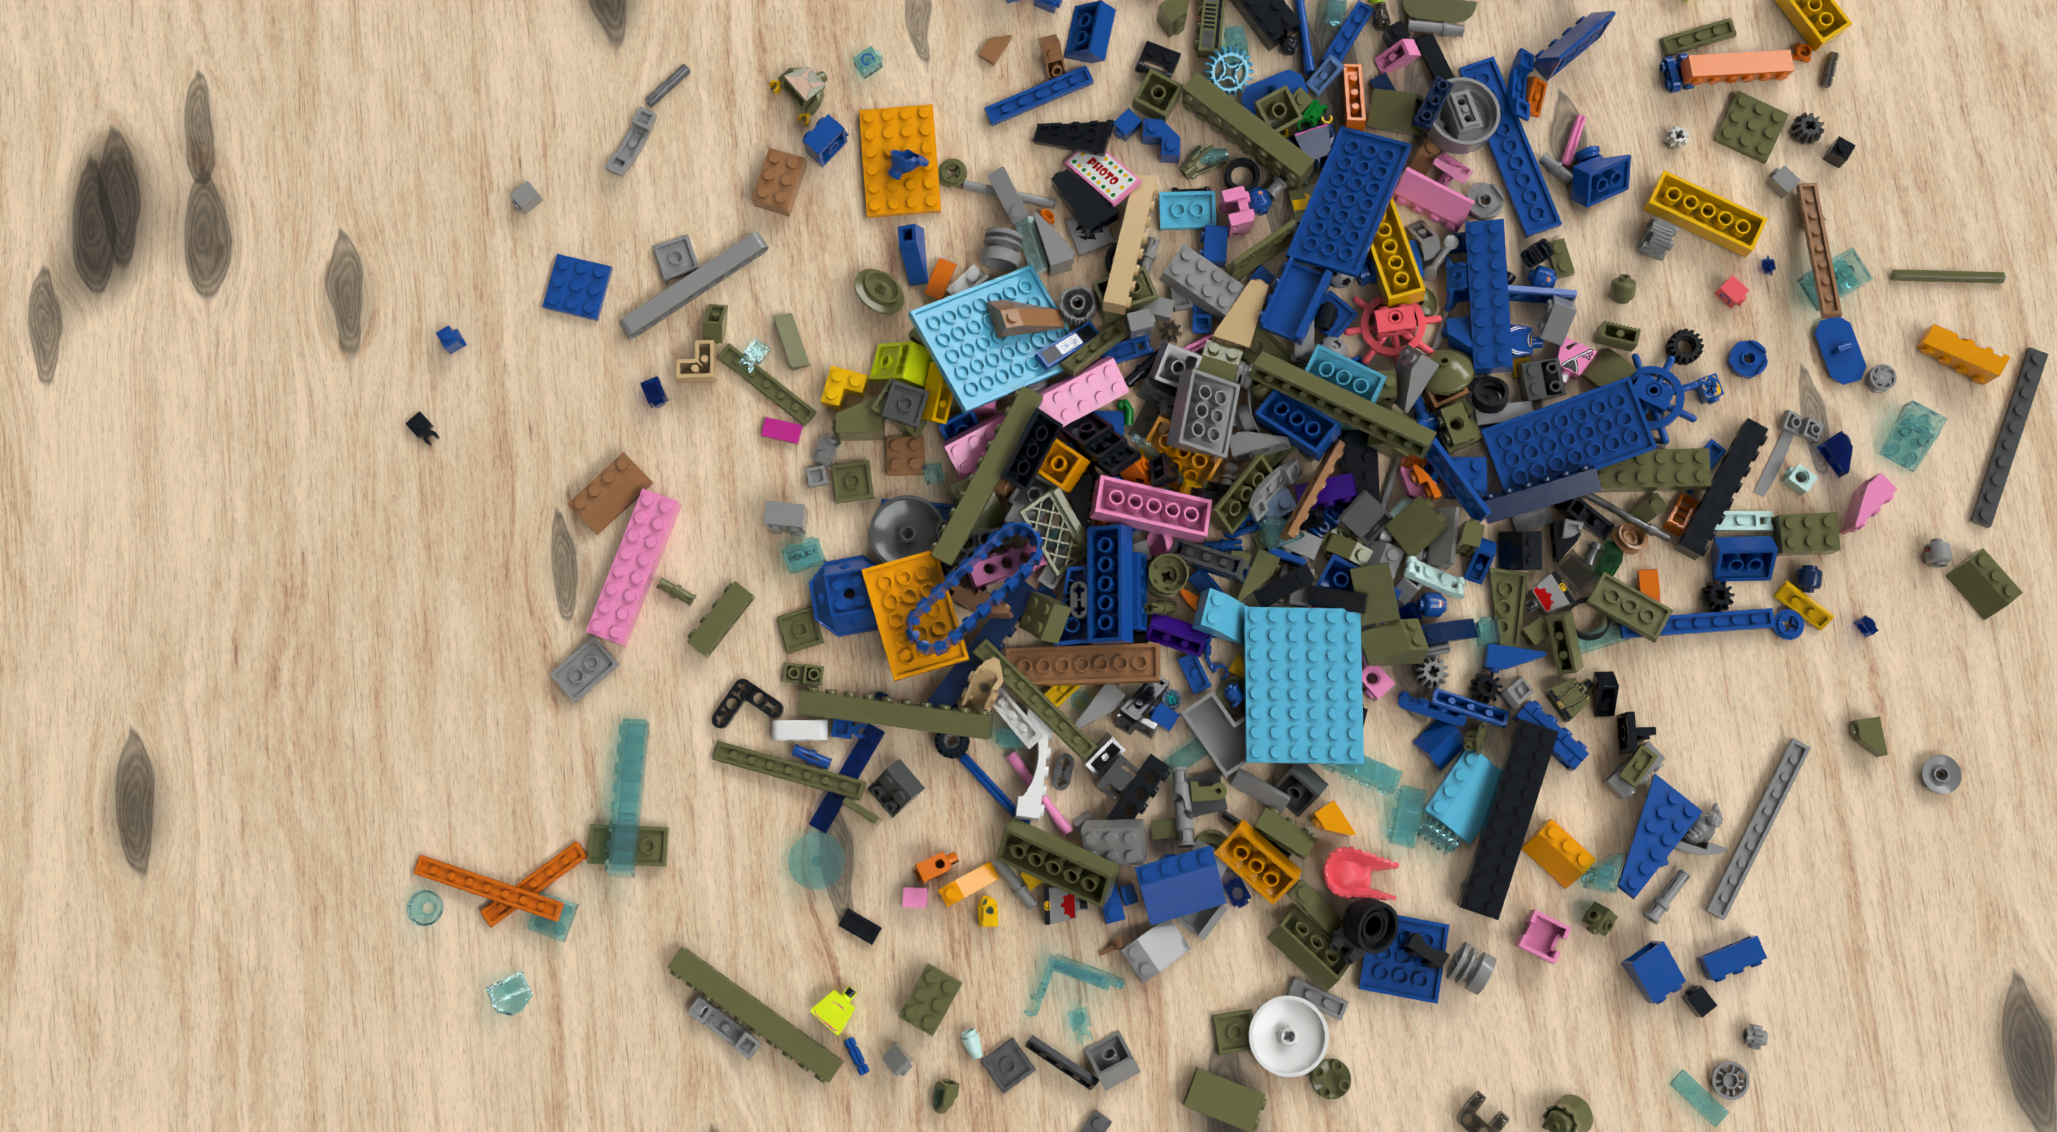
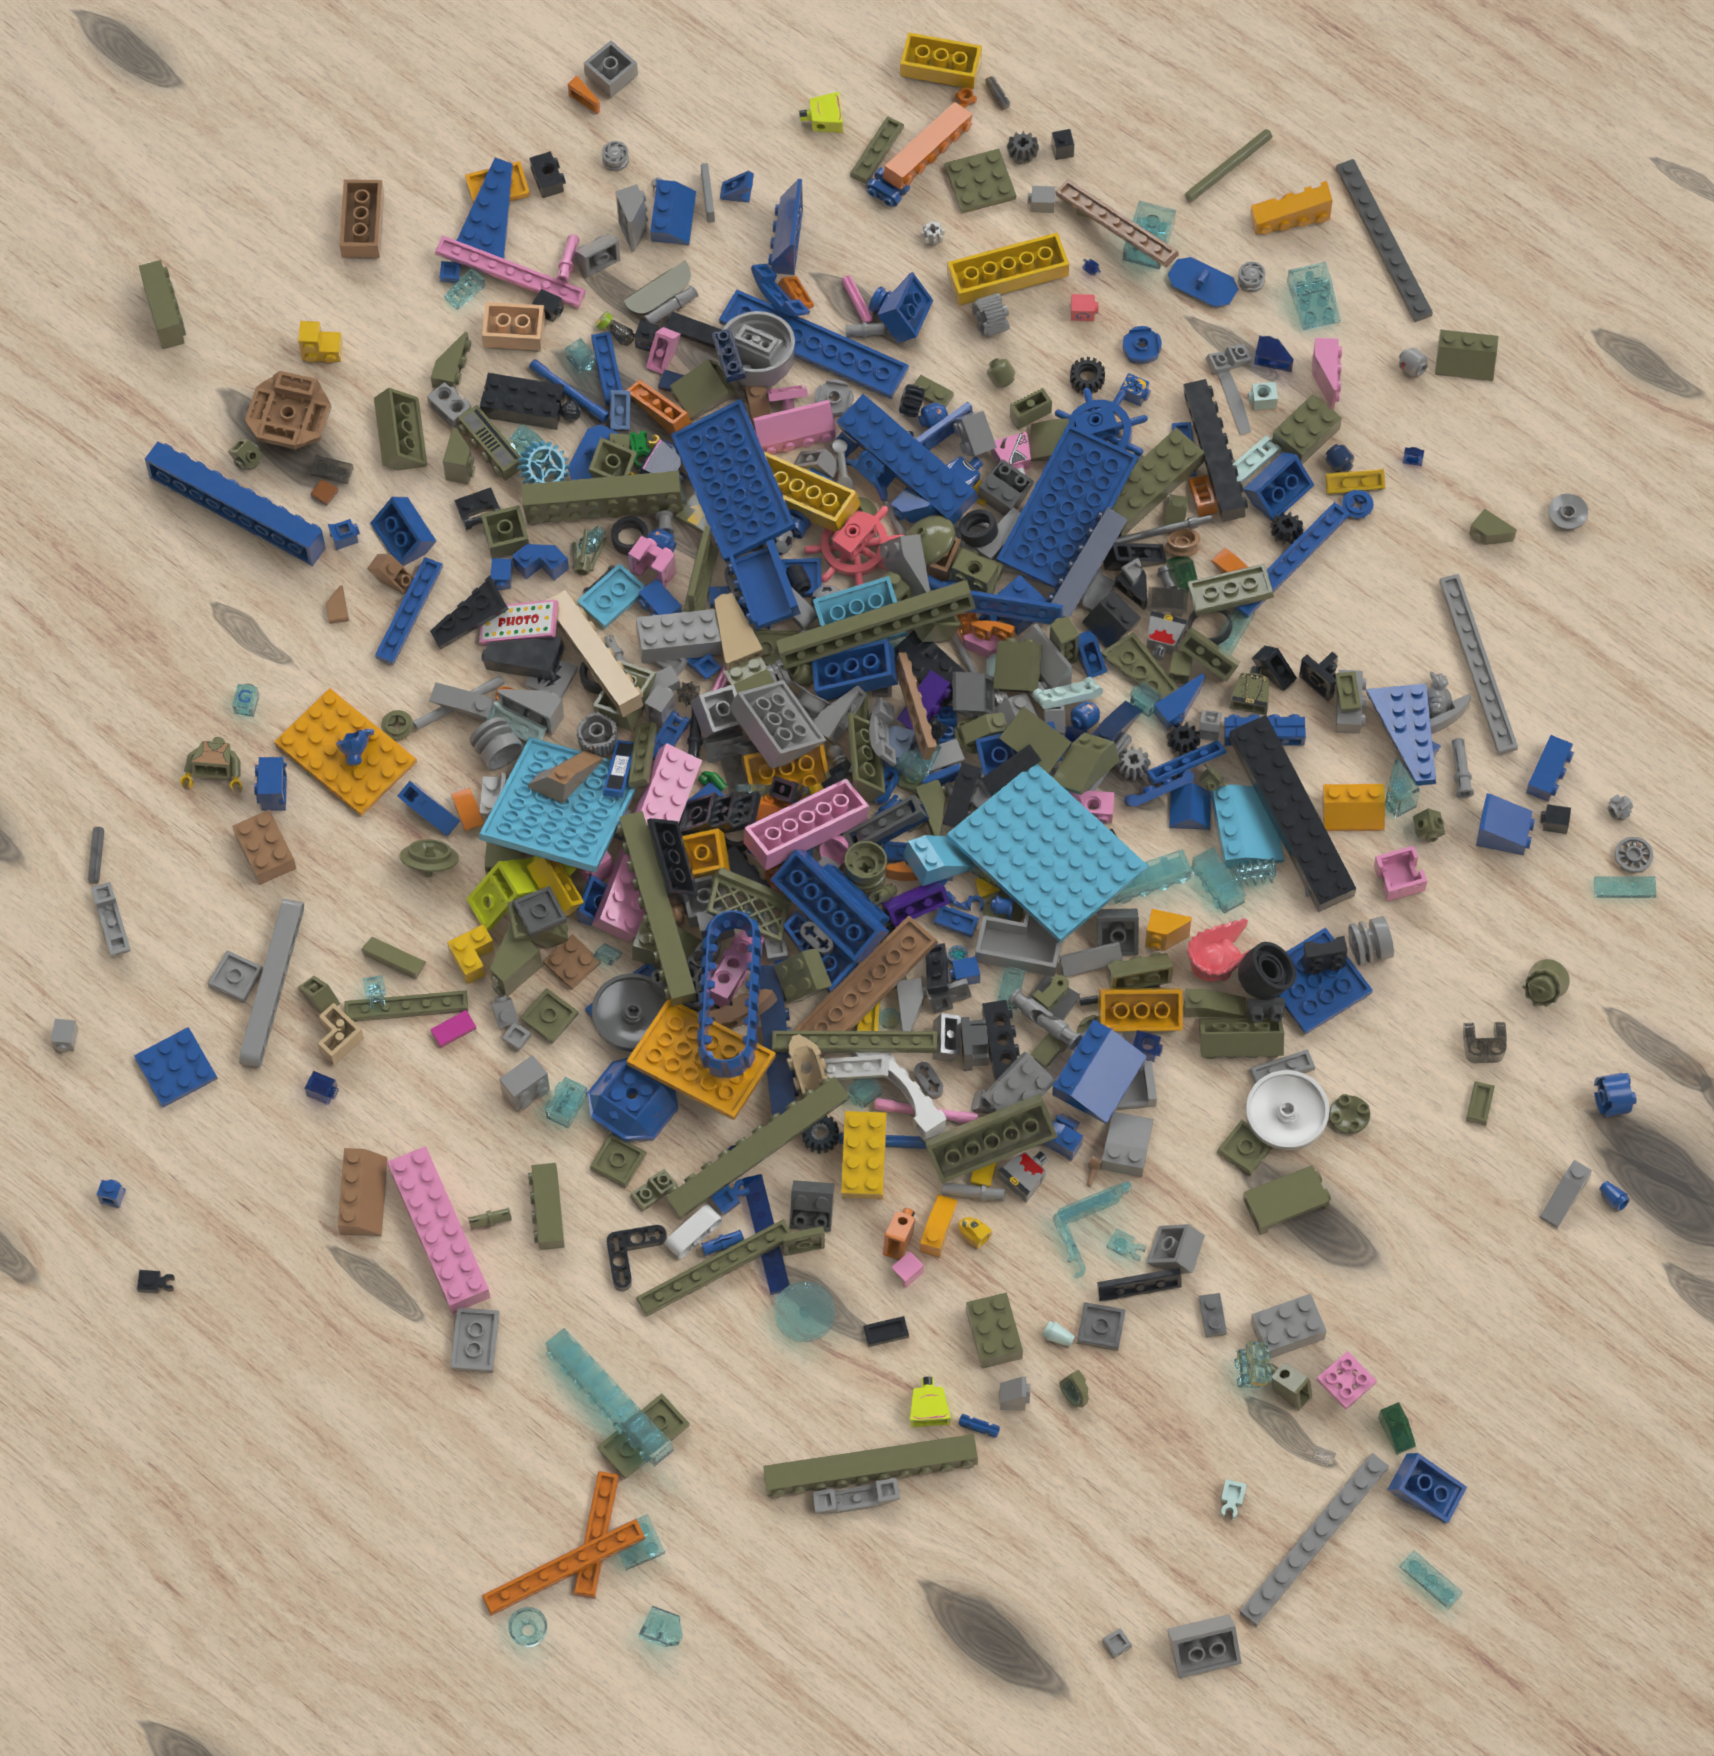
camera: 45 degrees left, 15 degrees down
none -> yellow brick [841,1111,887,1199]

